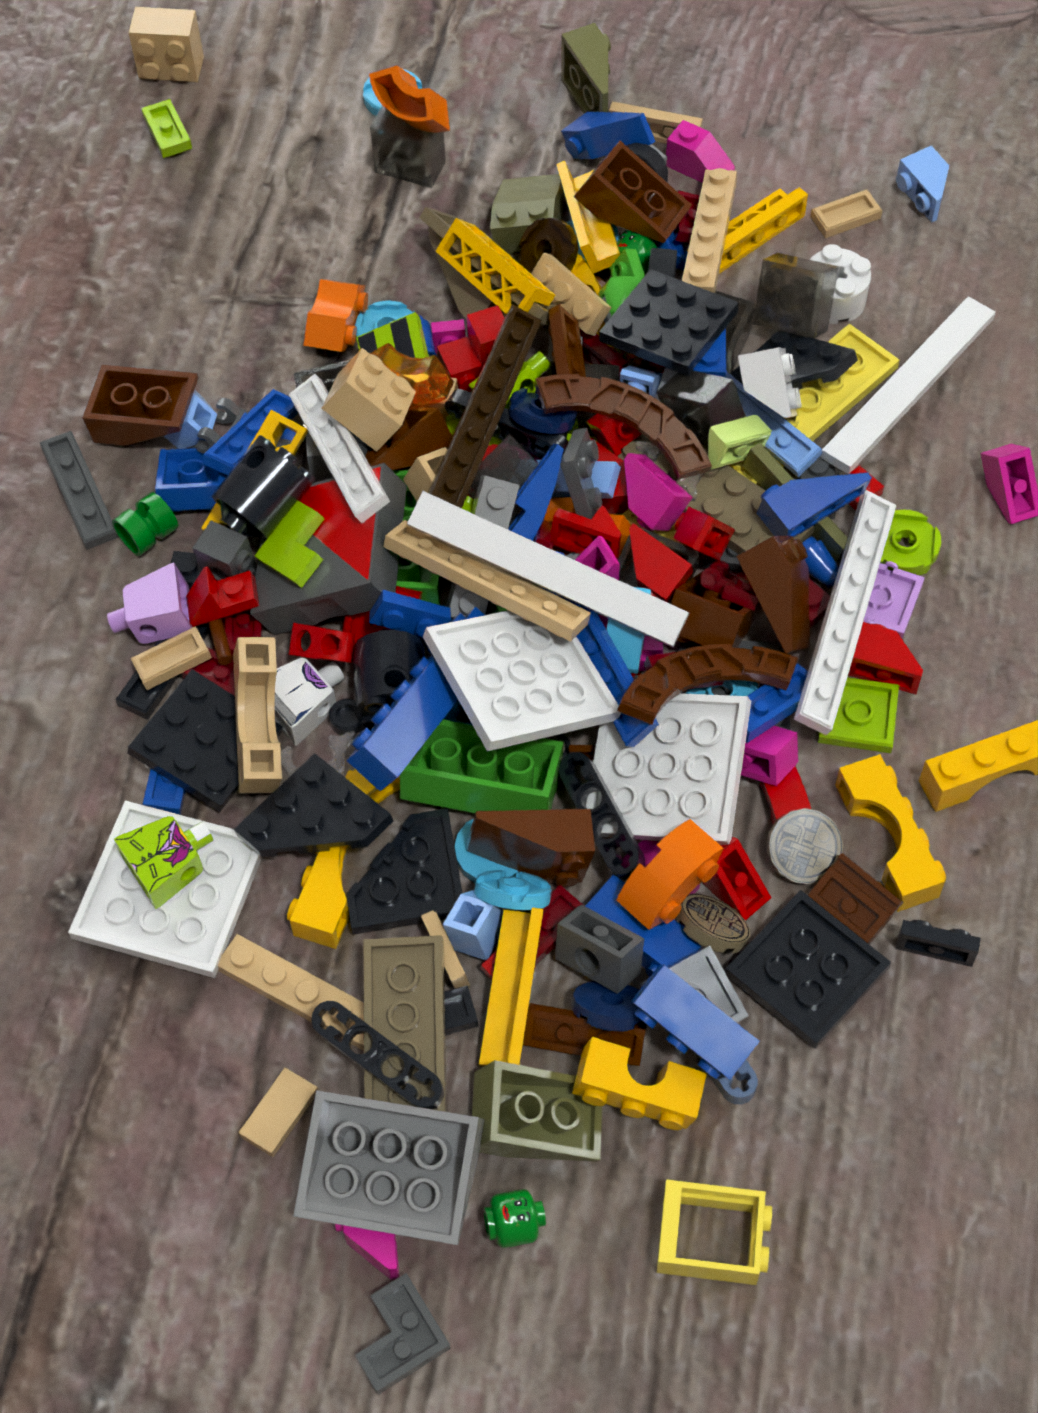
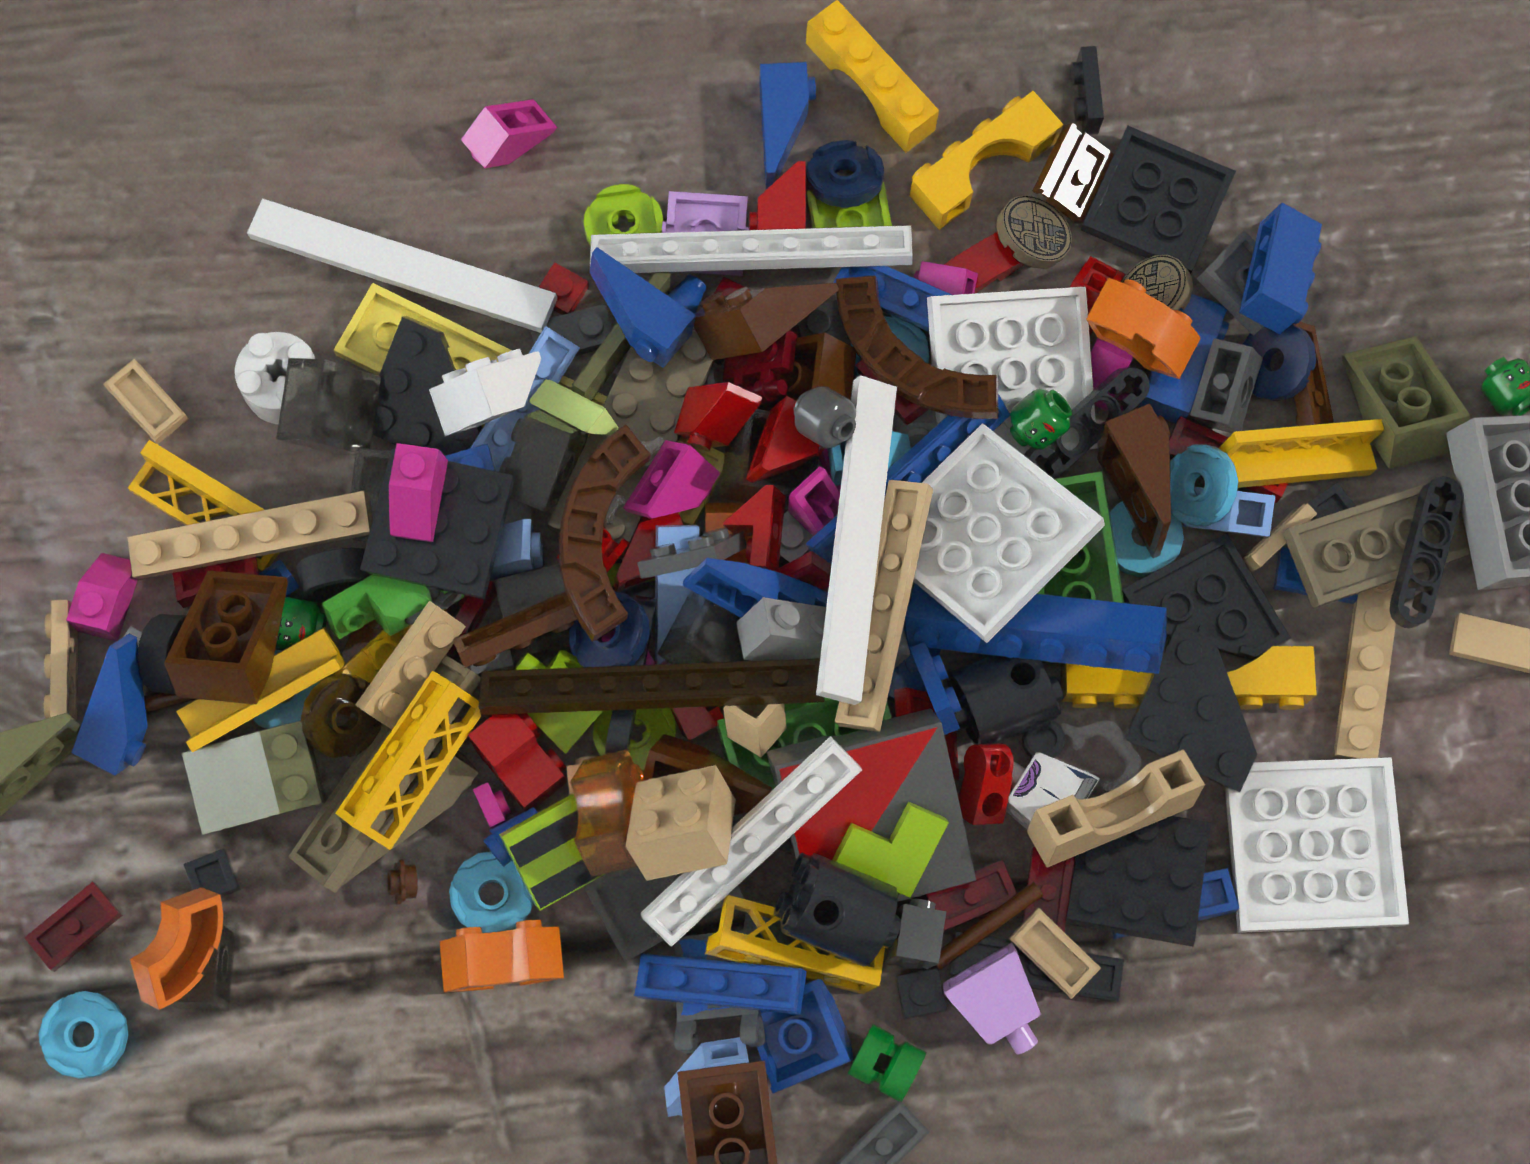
camera: 115 degrees left, 15 degrees up
lime torso [114,816,214,909] -> none
red slope [186,566,259,627] -> none
yellow arch [572,1037,707,1130] -> none
light yellow window [657,1180,772,1285] -> none
light blue slope [896,146,949,223] -> none
none -> dark red plate [24,881,123,972]
none -> black plate [183,848,241,897]
none -> reddish brown plate [387,859,418,905]
none -> dark pink slope [389,443,448,542]
none -> blue slope [759,62,816,189]
none -> dark grey head [794,386,856,448]
none -> dark blue tile [806,140,884,208]
none -> green head [1010,388,1072,450]

